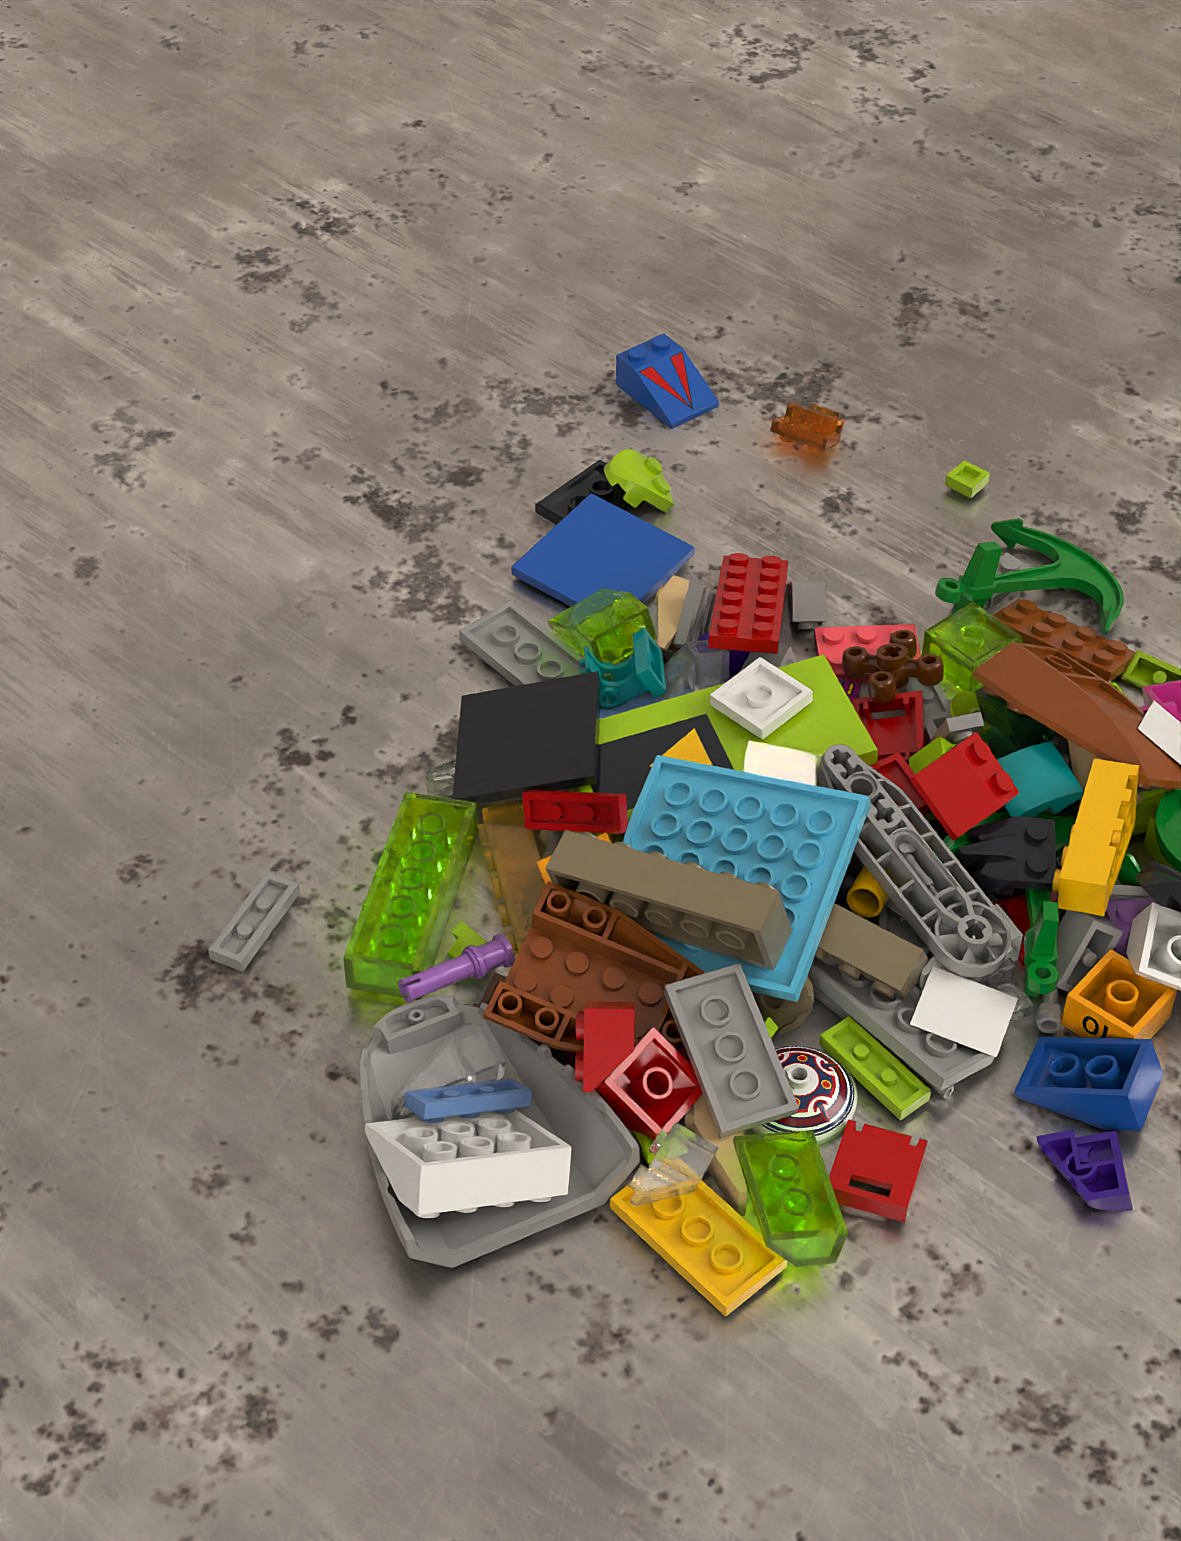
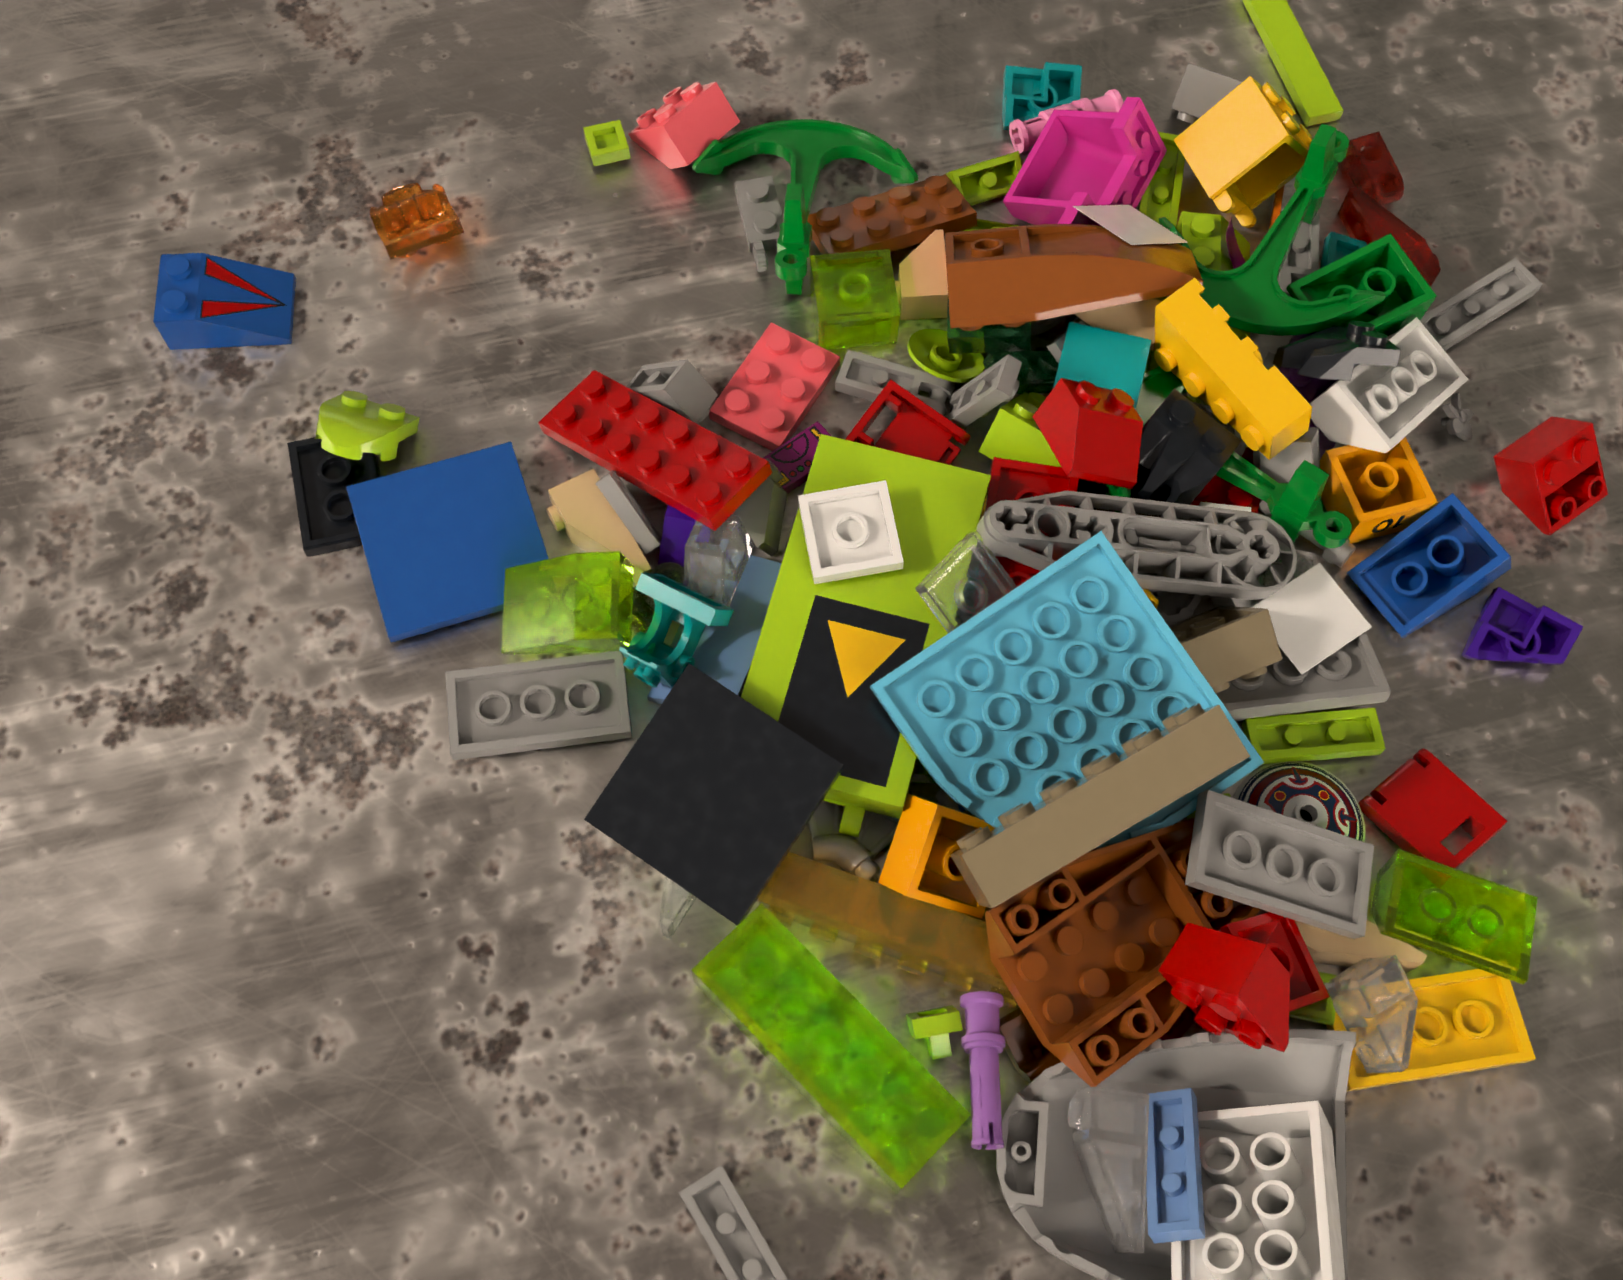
camera: 60 degrees left, 20 degrees up
red plate [523,790,628,834] -> none
reddish brown gear [842,630,944,704] -> none
none -> coral slope [628,82,740,169]

